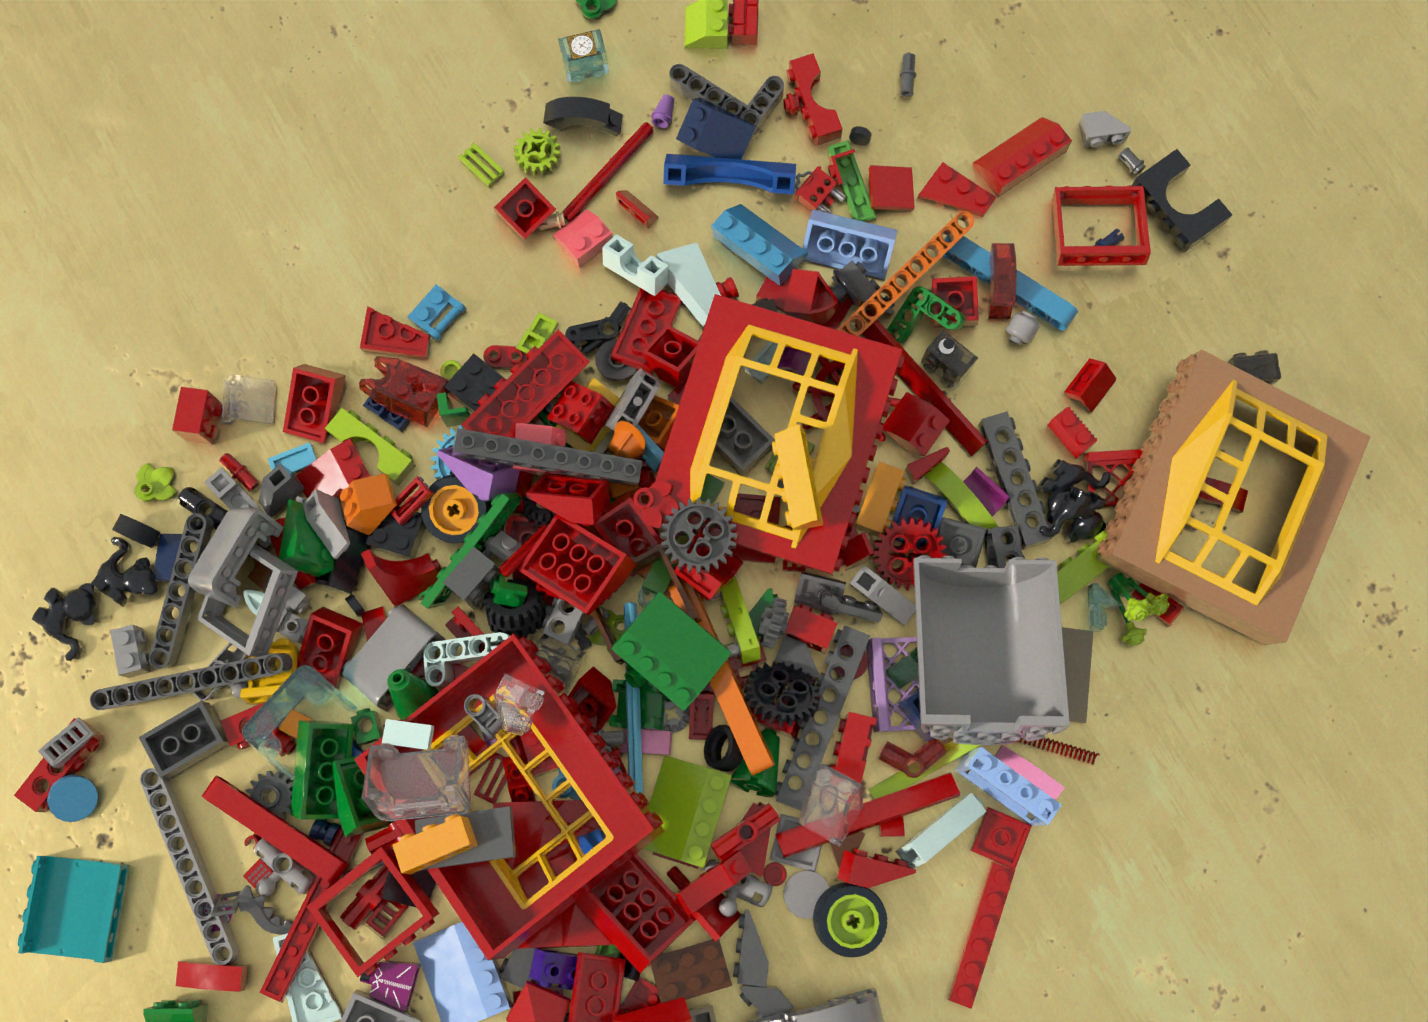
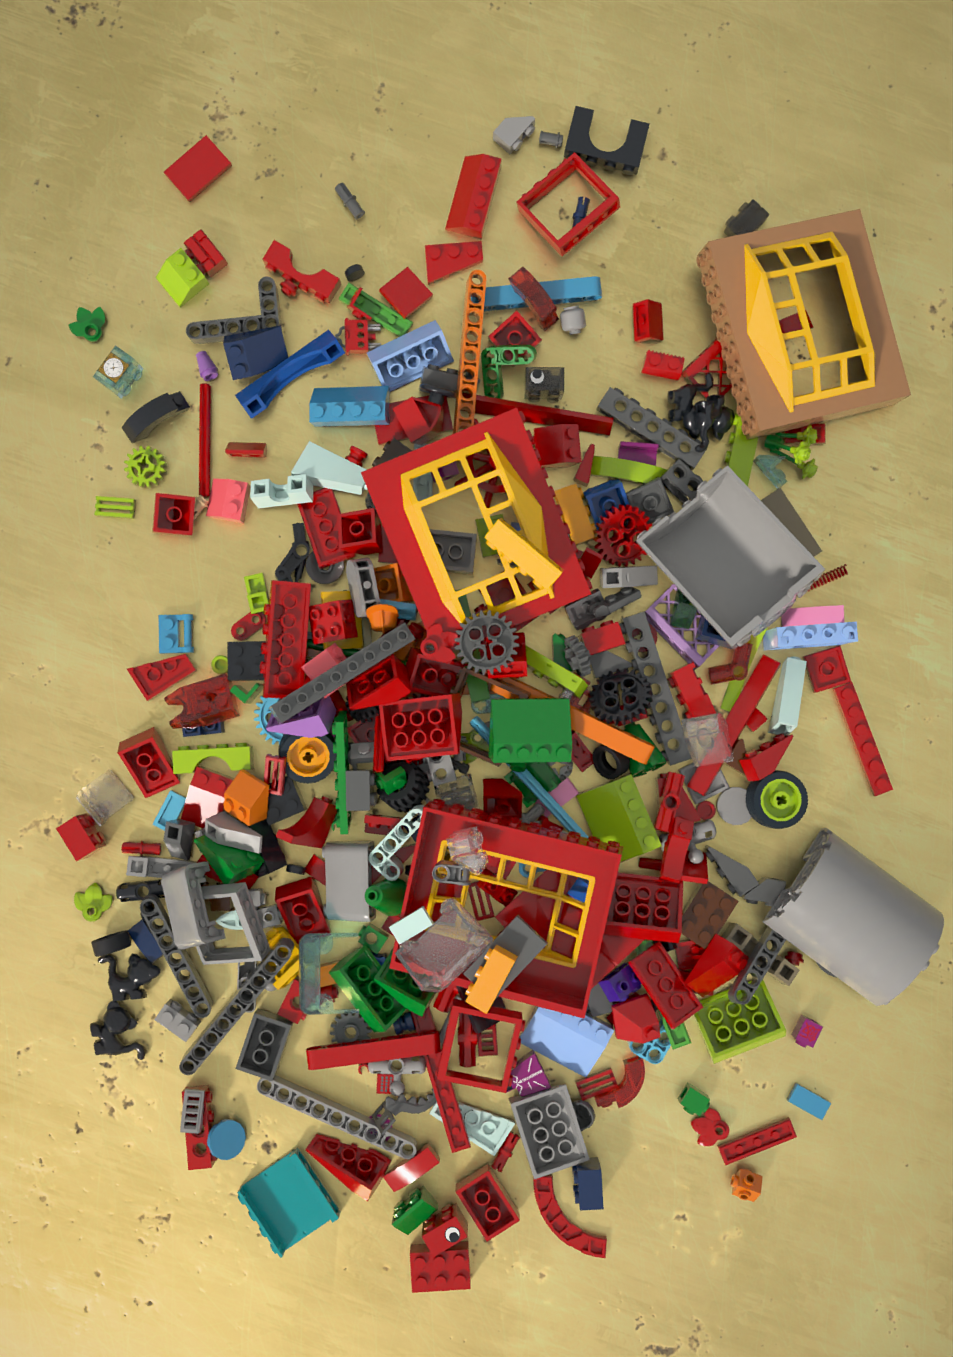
camera: 40 degrees left, 10 degrees up
none -> red wedge [305,1134,392,1202]

